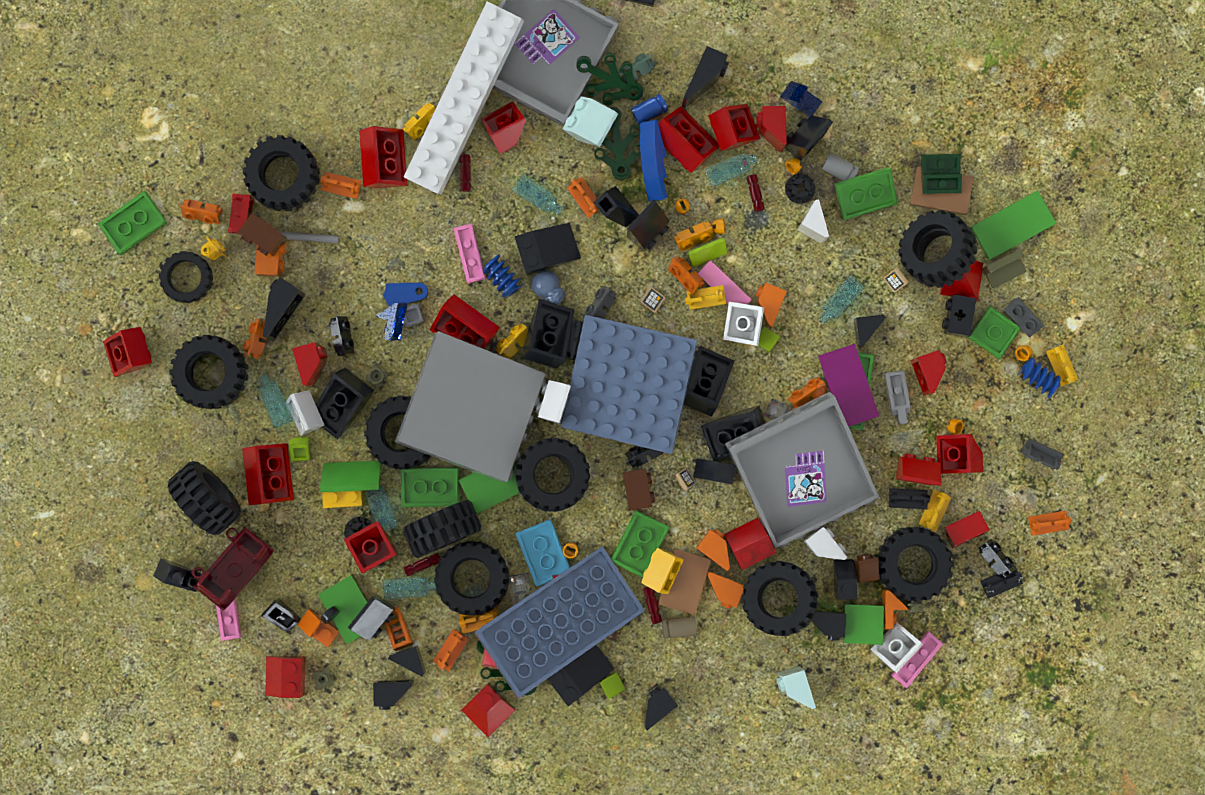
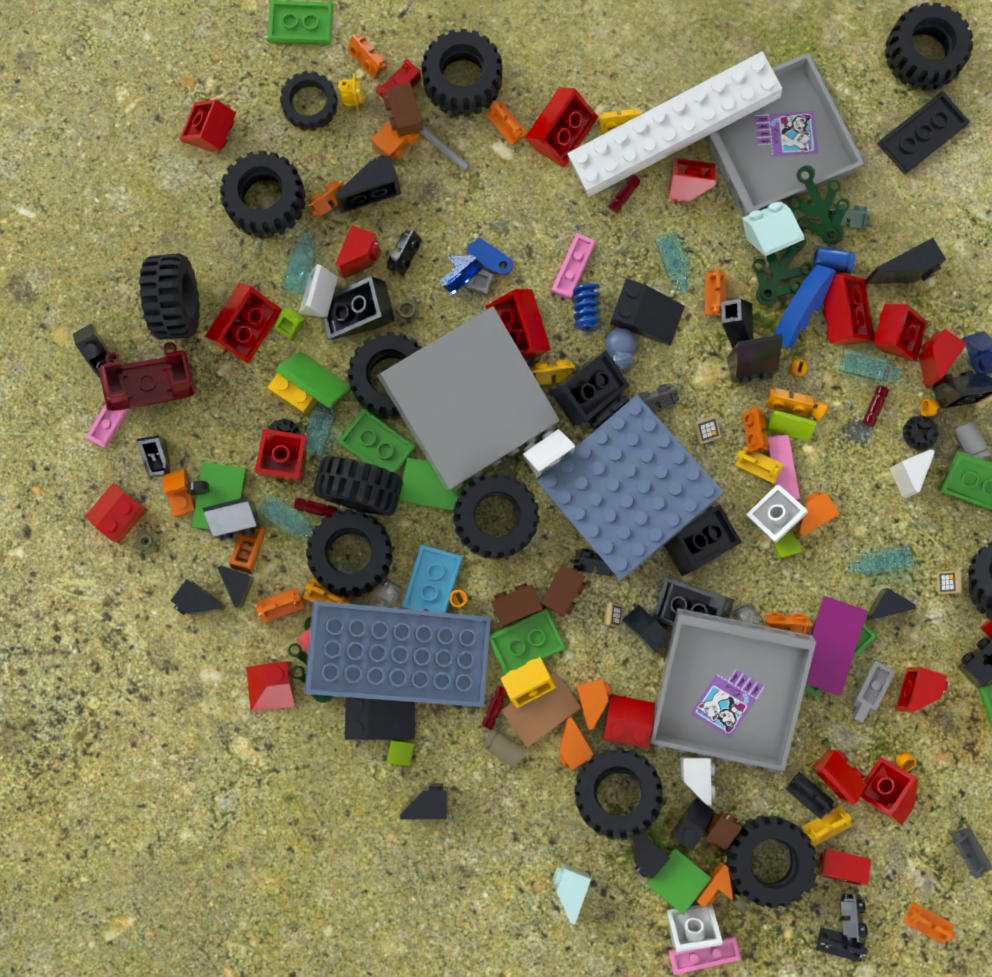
camera: 40 degrees right, 5 degrees down
none -> reddish brown brick [491,583,543,627]

